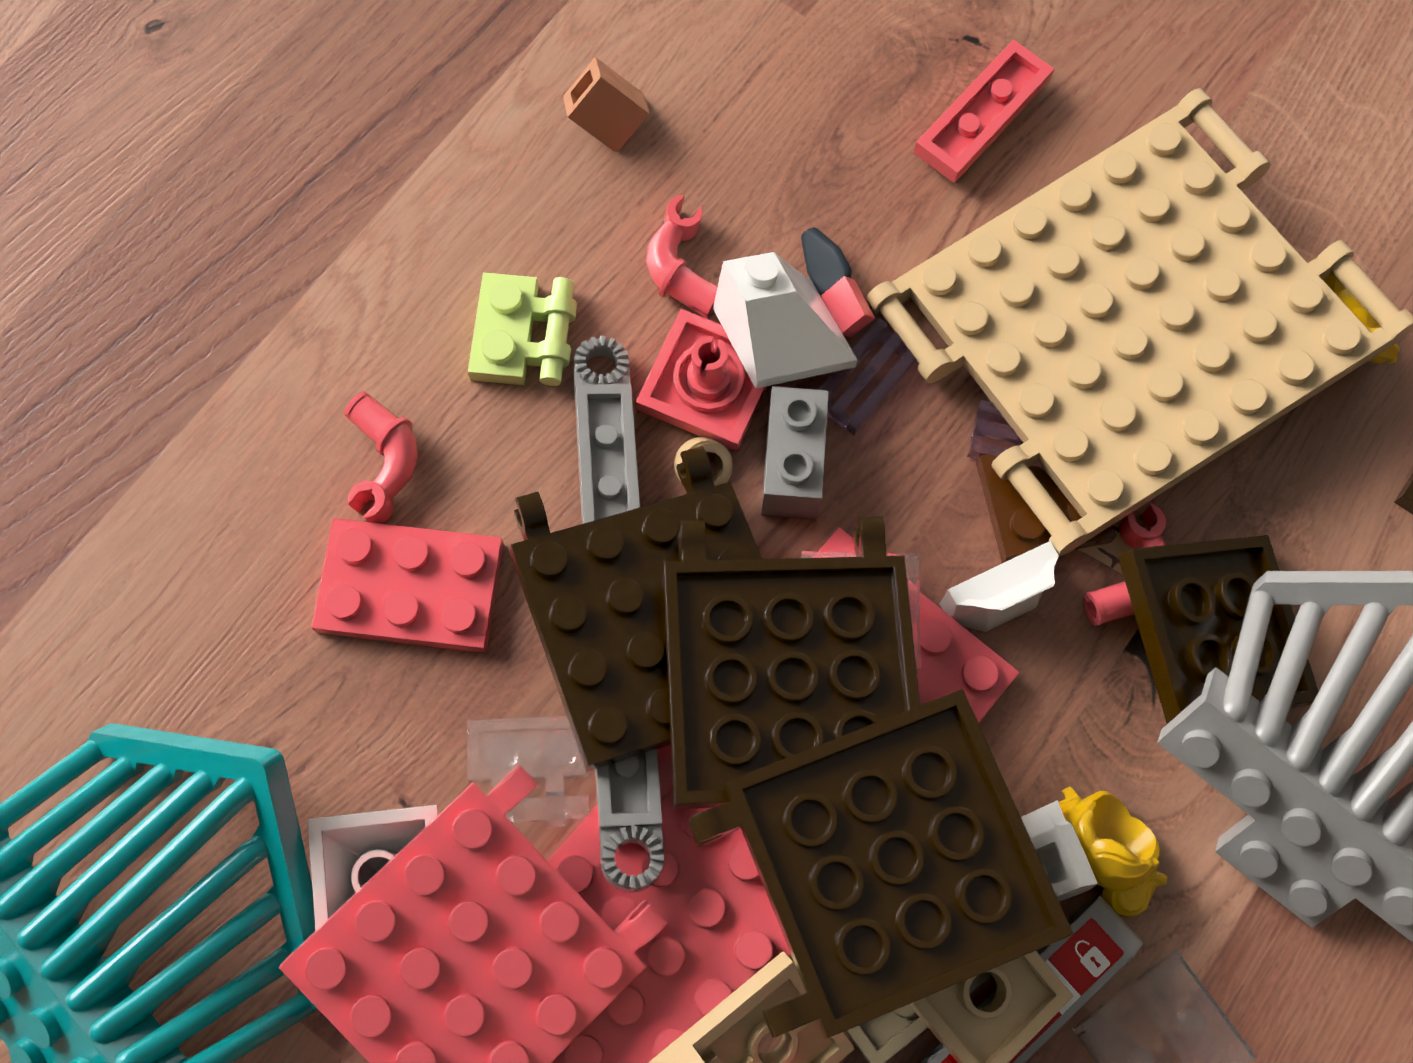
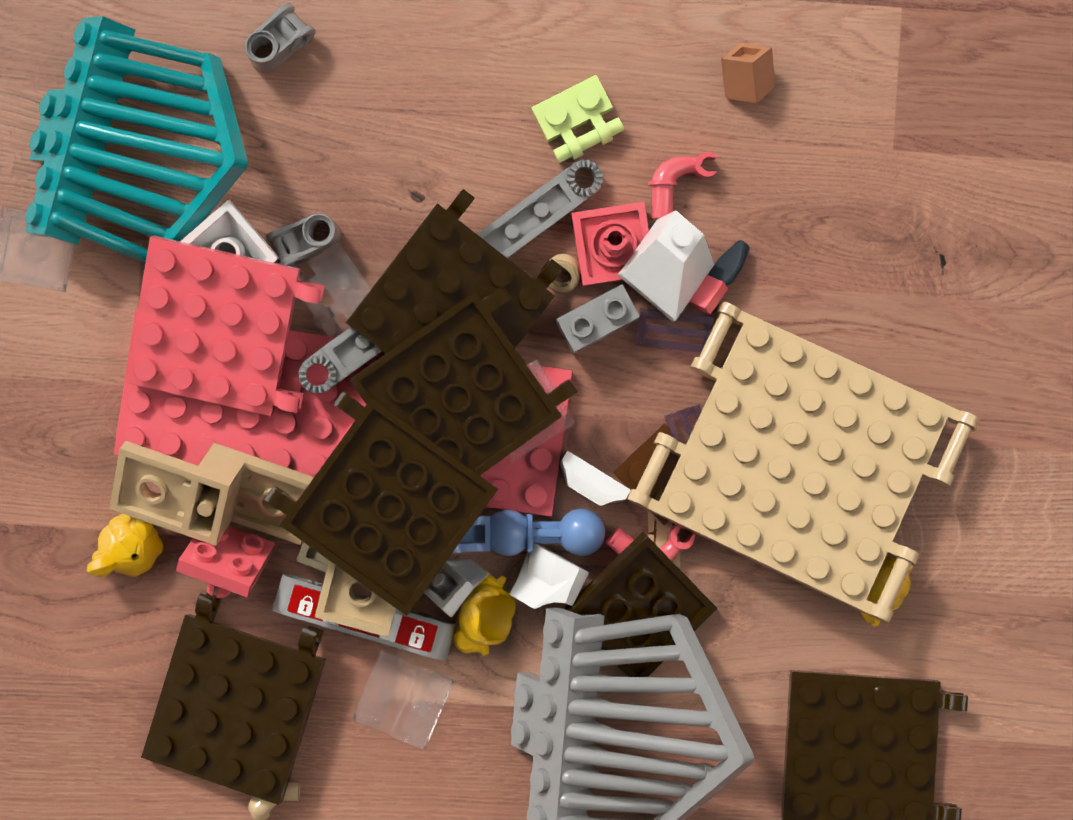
camera: 60 degrees right, 15 degrees up
coral plate [311,518,504,653] -> none
coral piece [344,392,418,524] -> none
coral plate [914,39,1054,184] -> none
none -> light grey piece [245,2,316,73]
none -> light grey piece [266,213,341,267]
none -> medium blue piece [453,508,605,557]
none -> white slope [510,544,589,609]

